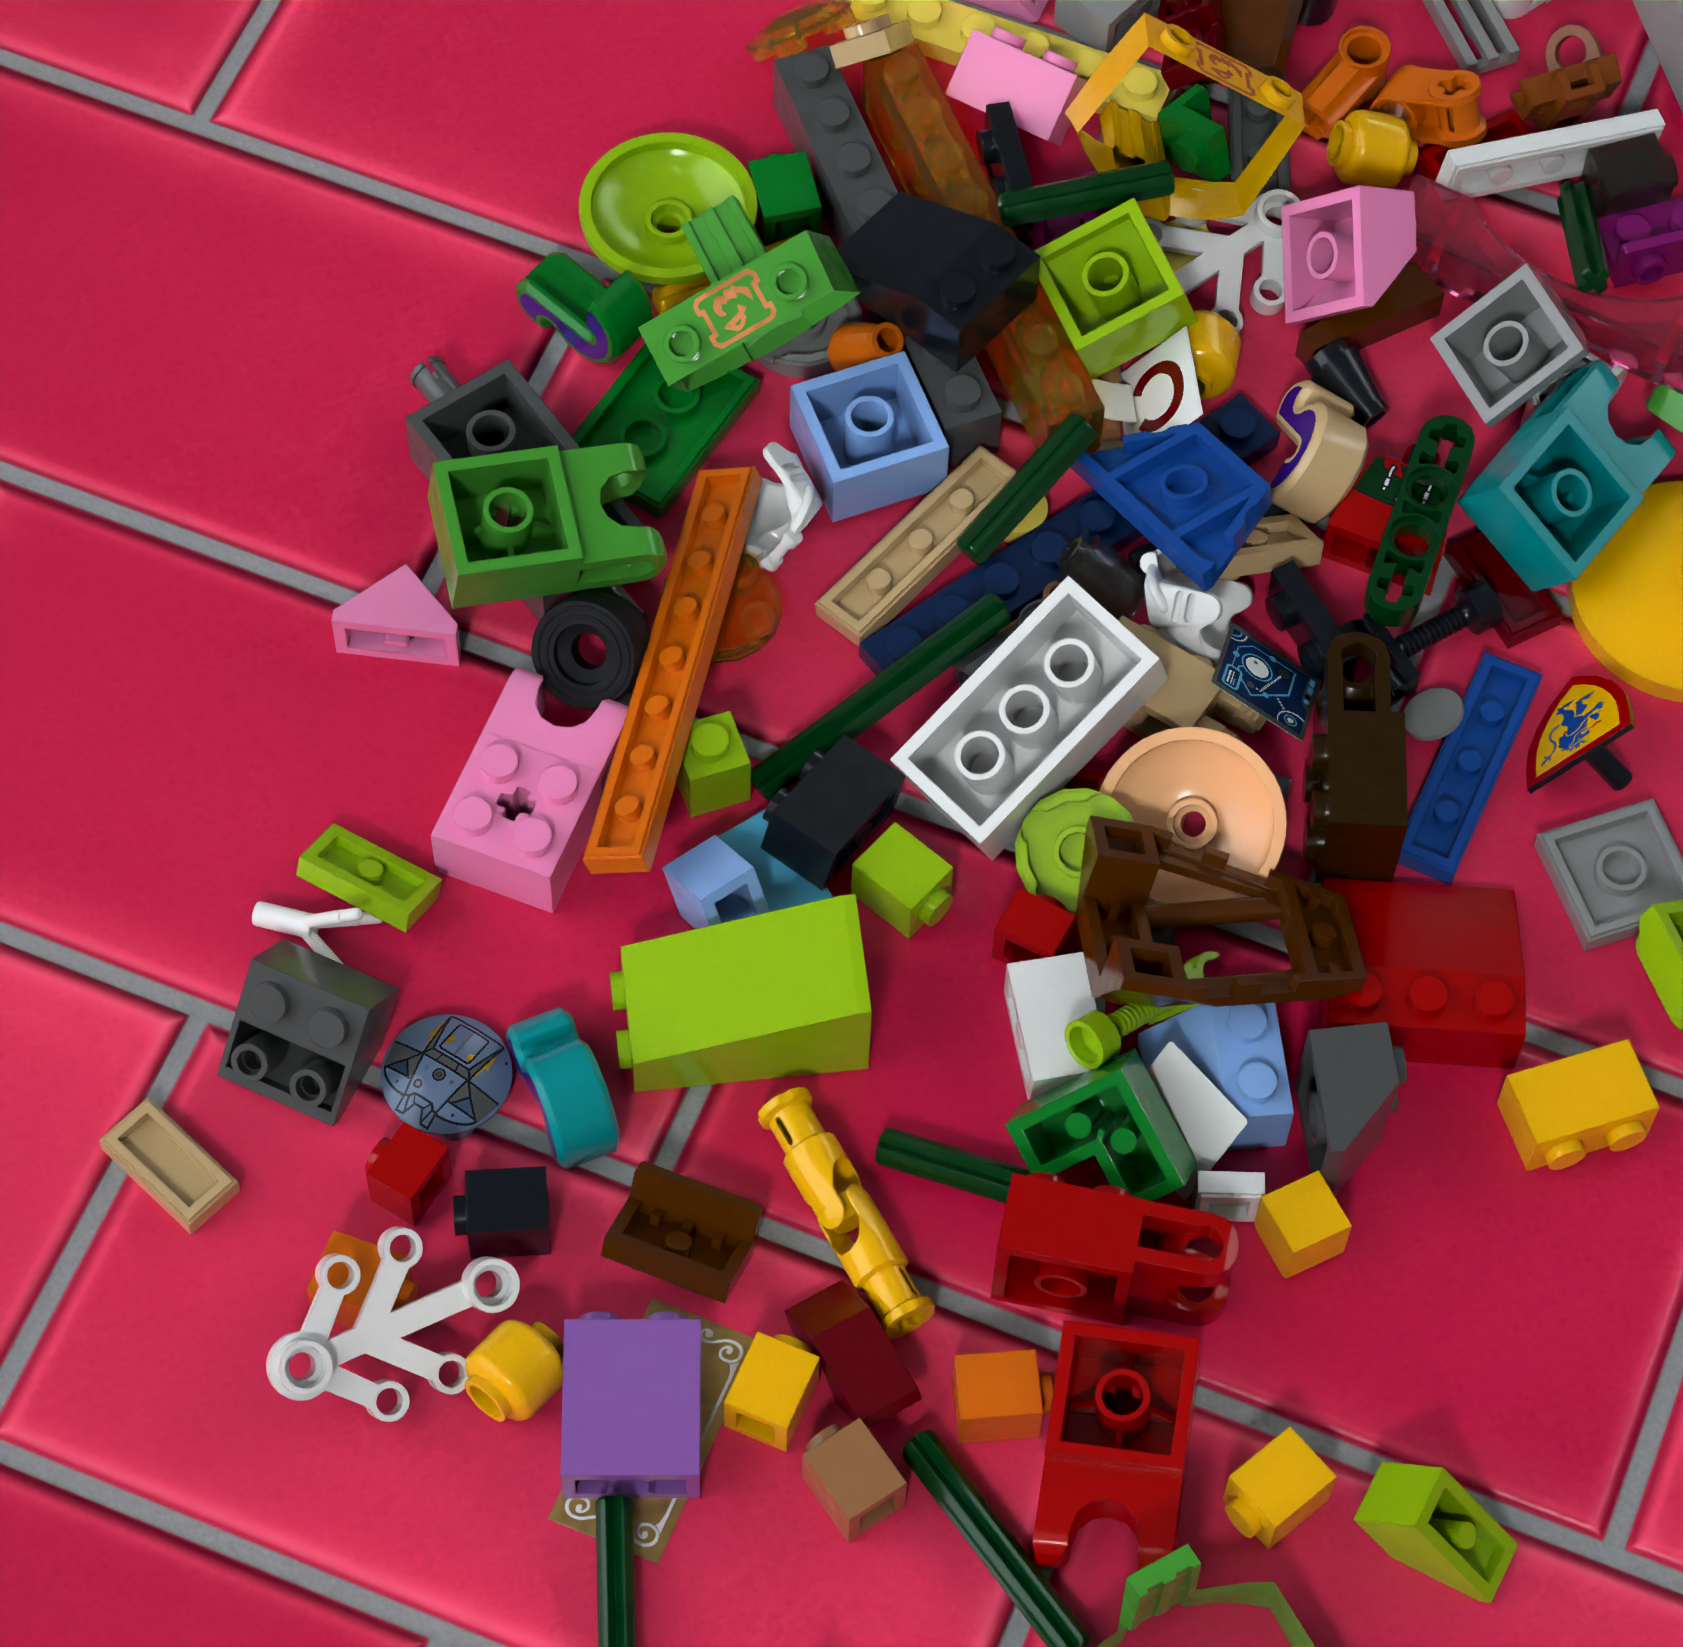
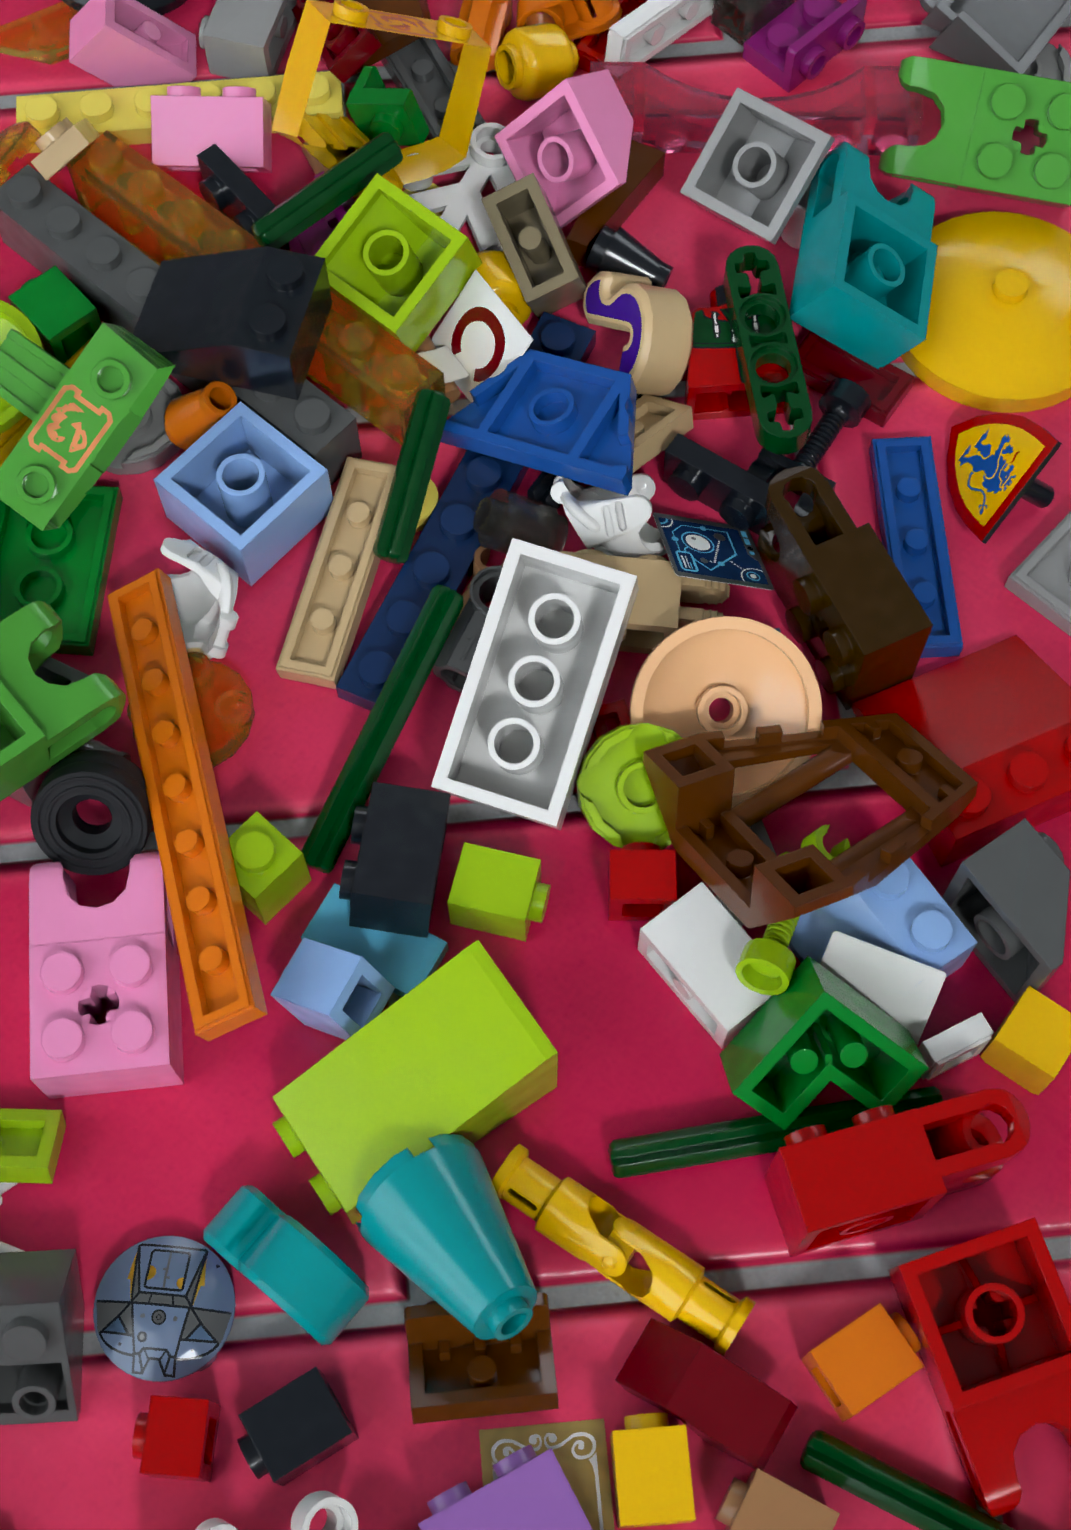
camera: 25 degrees left, 5 degrees up
light grey piece [1403,688,1464,741] -> none
dark green axle [1557,180,1611,294] -> none
none -> teal cone [356,1134,537,1340]
none -> dark tan brick [481,173,587,319]

